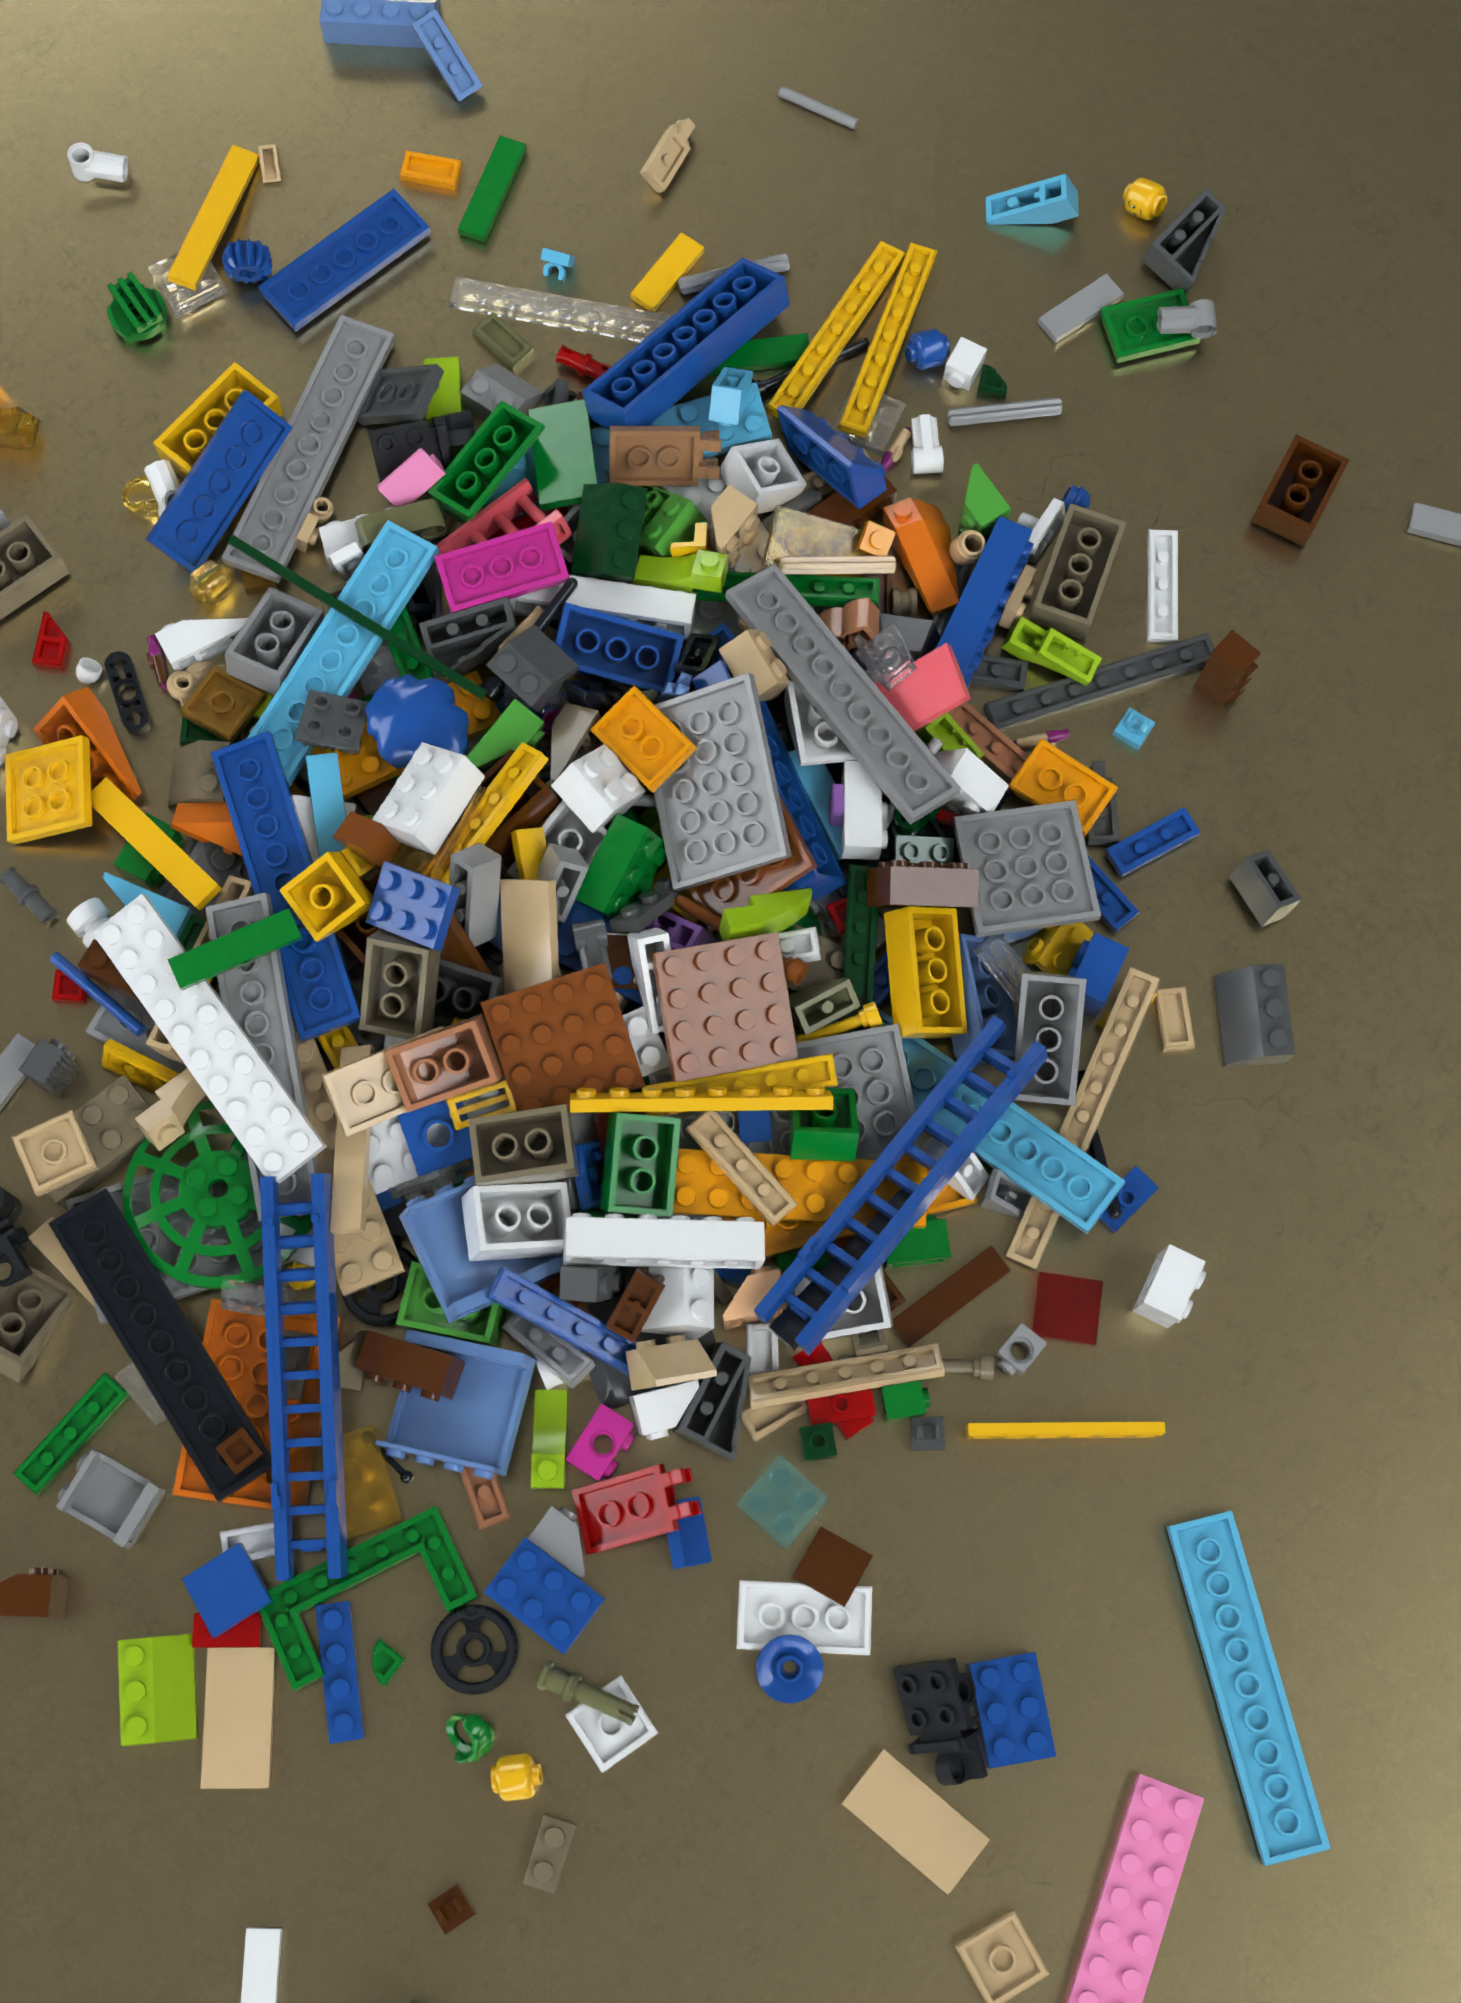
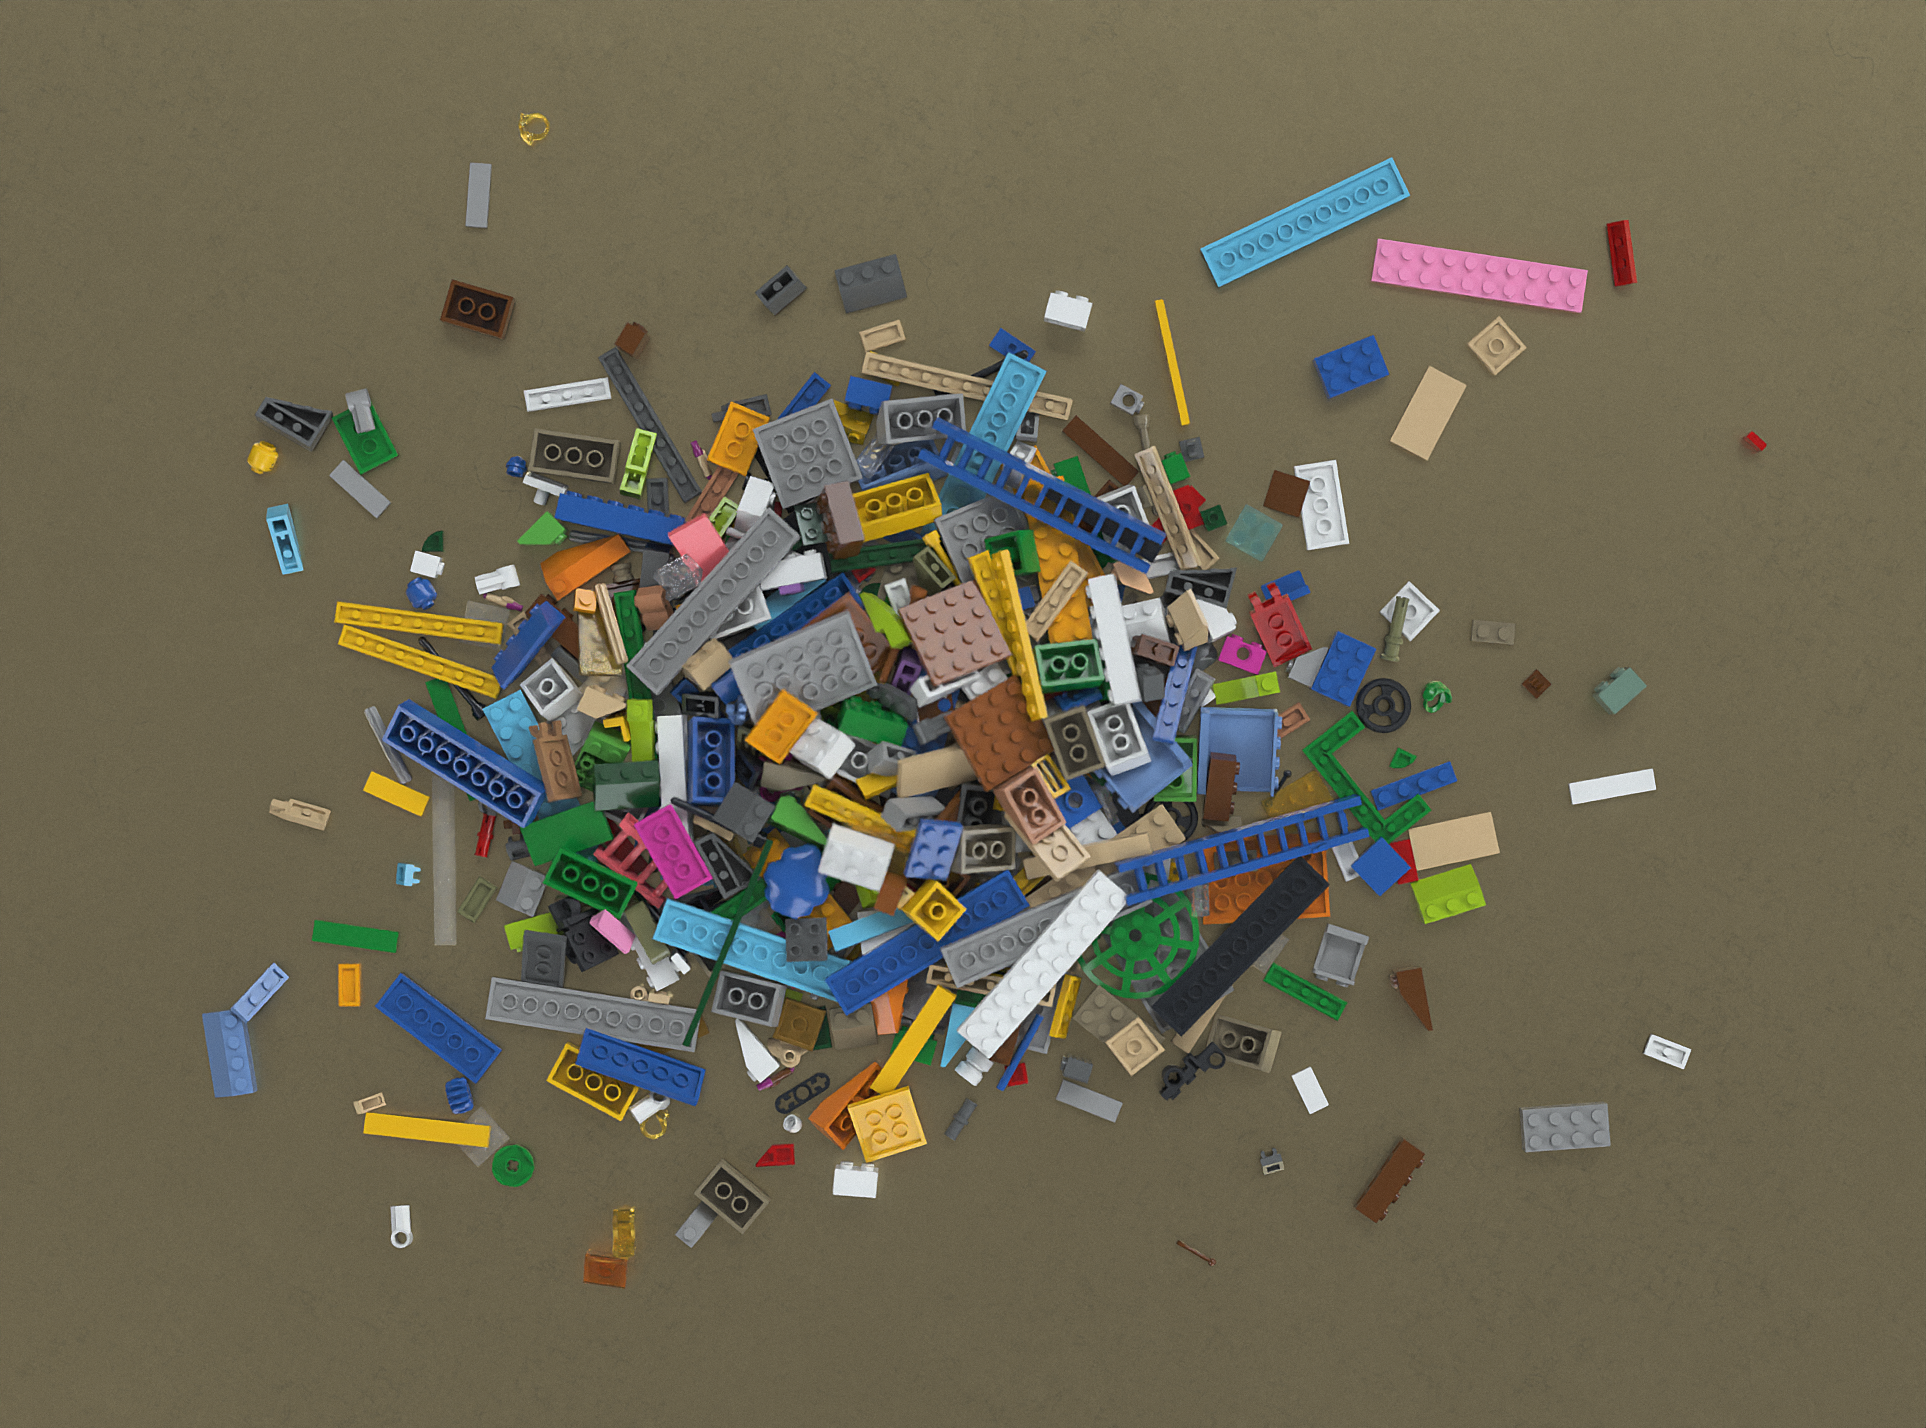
camera: 95 degrees left, 15 degrees up
green tile [107,271,164,334] -> none
tan slope [134,1068,206,1151] -> none
green tile [167,908,302,991] -> none
clear yellow head [188,561,234,606] -> none
reddish brown plate [215,1427,264,1475] -> none
yellow head [491,1753,543,1801] -> none
medium azure slope [709,367,753,427] -> none
blue dish [756,1634,823,1704] -> none
light grey bar [778,85,859,130] -> none
black plate [892,1658,988,1786] -> none
light grey axle [947,397,1062,426] -> none
tan brick [949,530,986,566] -> none
tan plate [998,565,1037,629] -> none
clear red tile [1031,1271,1103,1346] -> none
blue plate [1105,807,1200,878] -> none
medium azure tile [1112,707,1155,750] -> none

